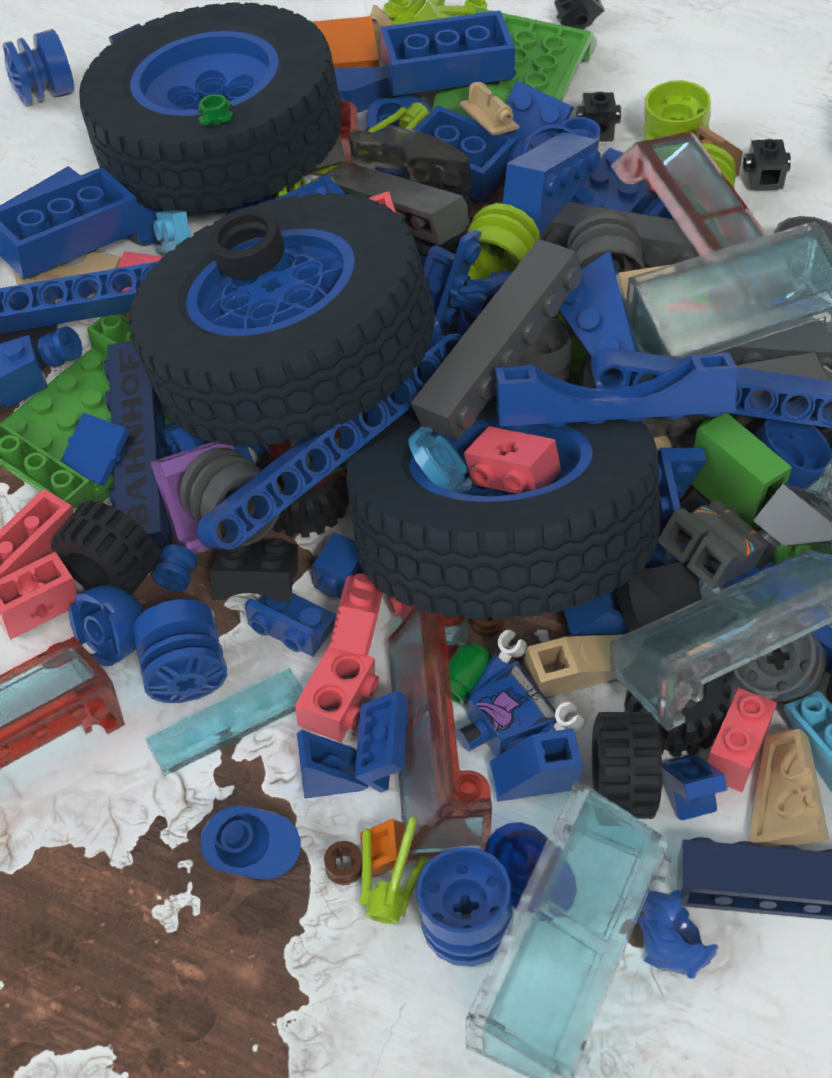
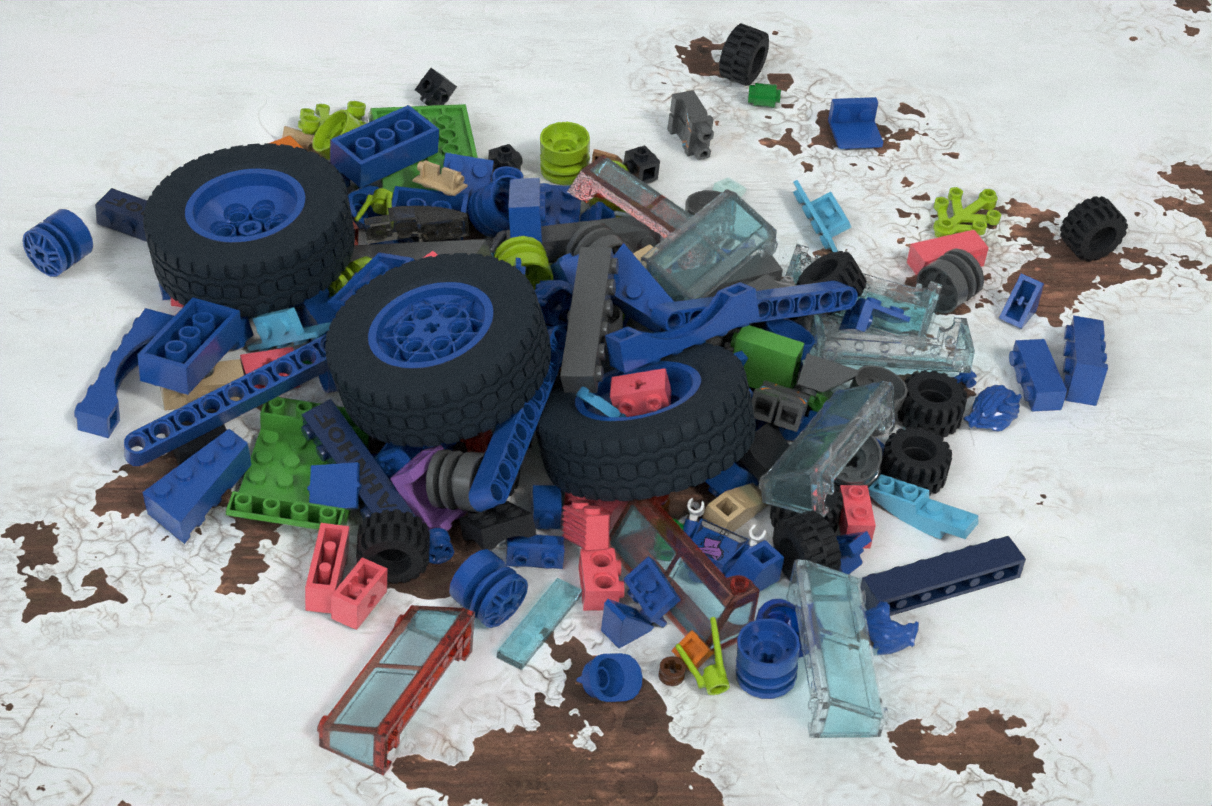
camera: 35 degrees left, 10 degrees down
blue wheel [38,326,83,368] -> none
blue cylinder [69,585,144,666] -> none
green plate [198,94,233,125] -> none
black tyre [209,209,285,279] -> none
tan wing [748,729,830,848] -> none

